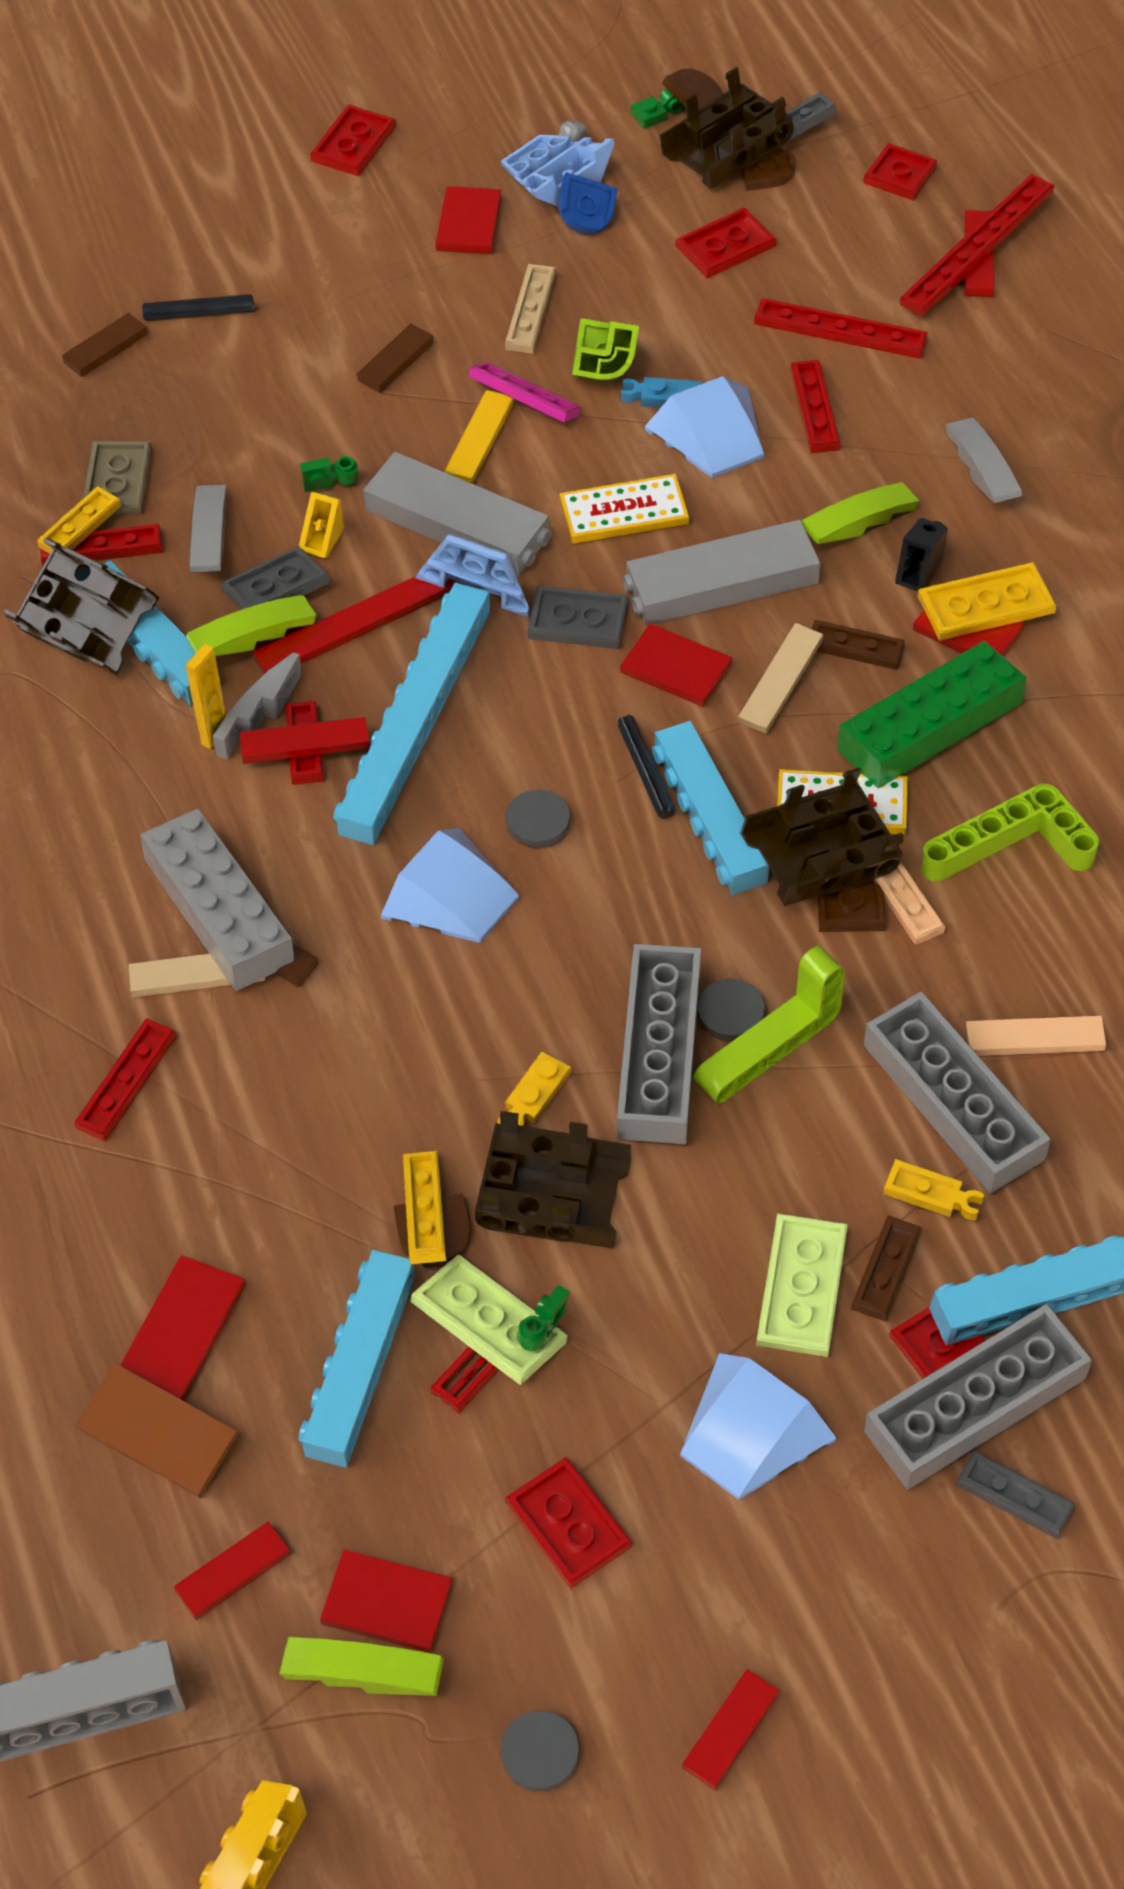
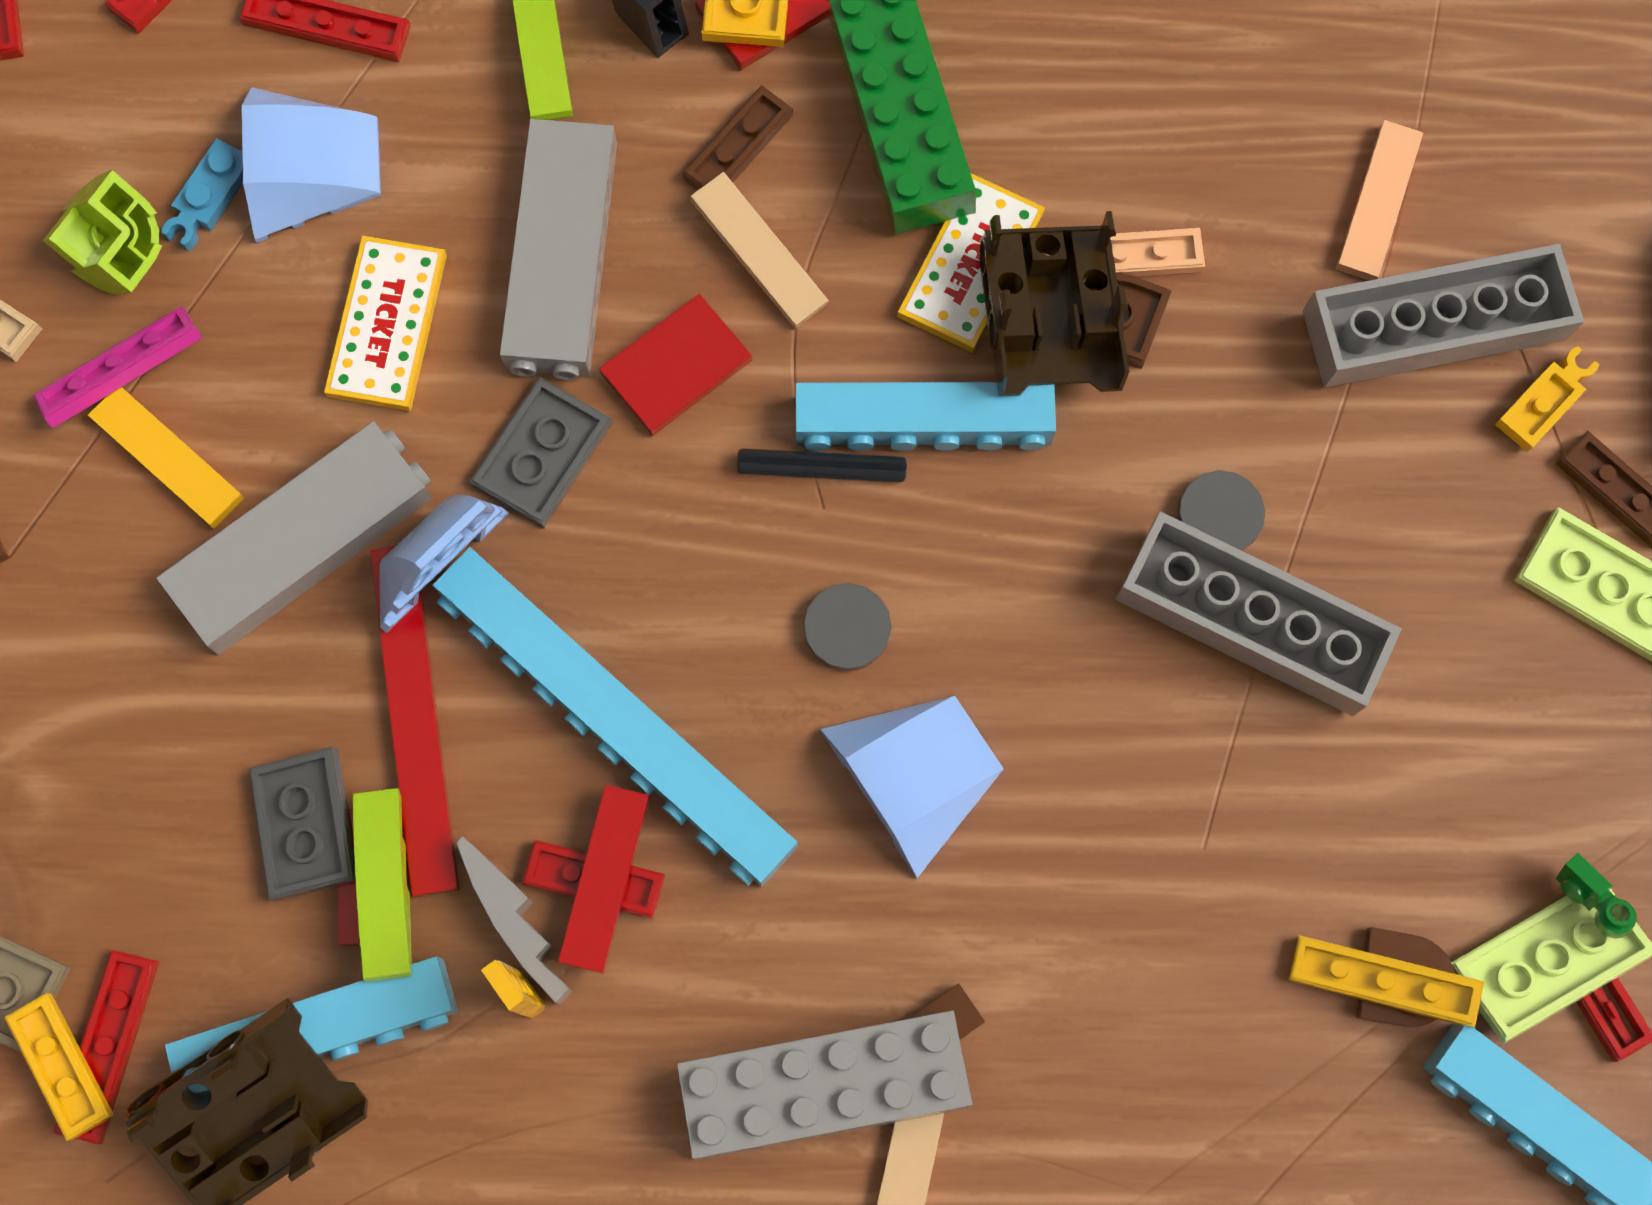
camera: 75 degrees left, 20 degrees up
light grey slope [190,485,227,572] -> none
yellow slope [299,492,344,558] -> none
green plate [300,456,359,492] -> none
dark brown piece [475,1111,631,1249] -> none
yellow plate [498,1052,571,1126] -> none
lime beam [693,946,845,1103] -> none
lime beam [921,784,1099,881] -> none

